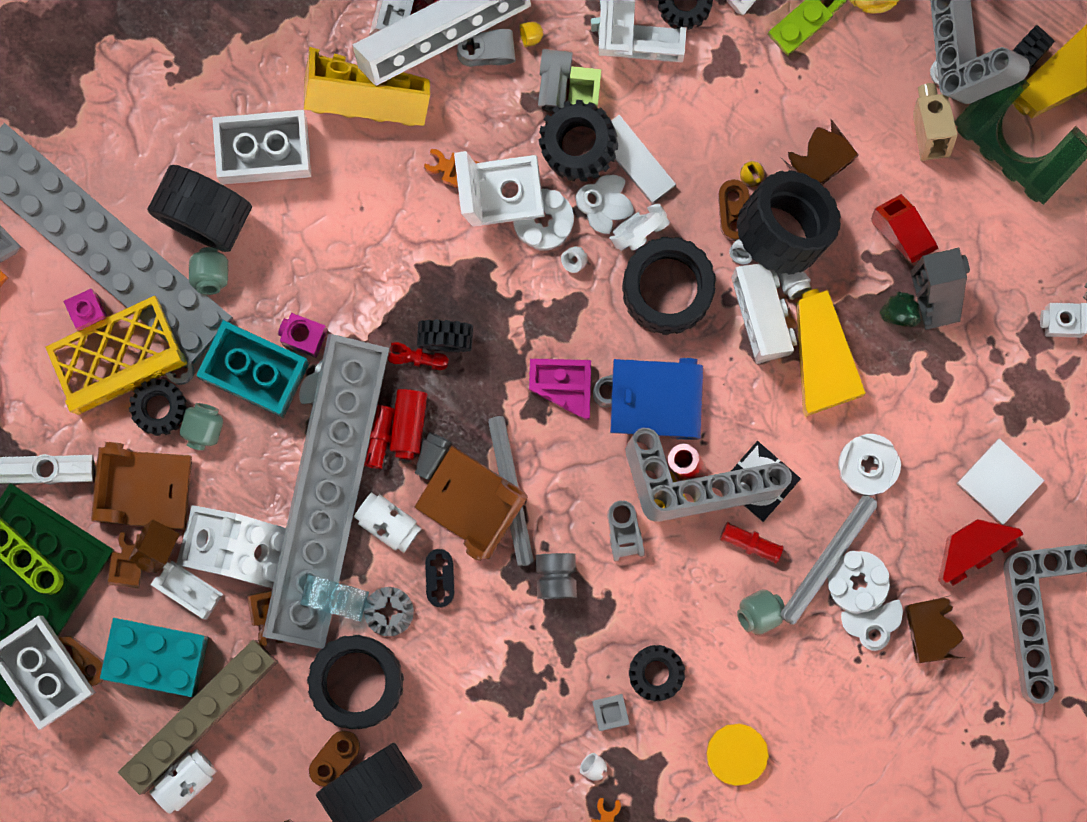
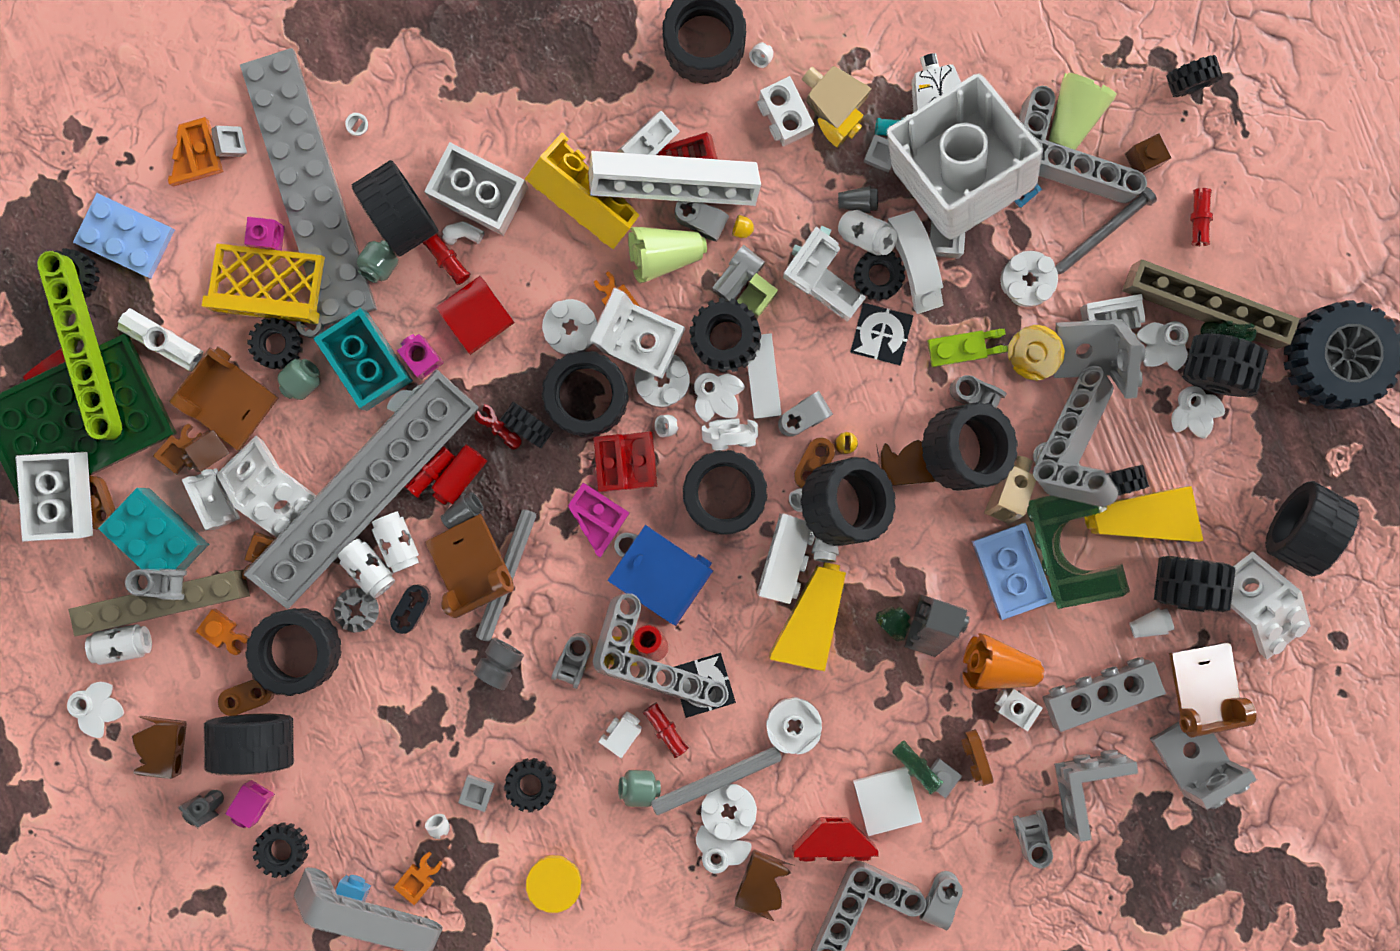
camera: 30 degrees right, 5 degrees up
clear light blue slope [300,574,369,622] -> none
red slope [871,194,939,263] -> none
none -> light grey piece [125,569,187,600]
none -> orange plate [195,608,249,655]
none -> white piece [338,539,395,598]
none -> white hinge [345,113,368,136]
none -> red pin [422,234,471,285]
none -> red slope [436,275,515,355]
none -> white arm [442,221,484,245]
none -> white plate [542,299,598,355]
none -> black tyre [542,350,629,437]
none -> red slope [593,432,658,492]
none -> white brick [599,711,642,758]
none -> yellowish green cone [628,227,707,283]
none -> light grey piece [778,391,833,437]
none -> sticker [850,302,914,366]
none -> clear green pin [892,740,944,795]
none -> black tyre [922,402,1018,491]
none -> light grey plate [922,758,962,798]
none -> light grey piece [949,375,1007,408]
none -> dark orange plate [961,729,994,786]
none -> orange cone [962,633,1045,690]
none -> light blue plate [972,523,1054,620]

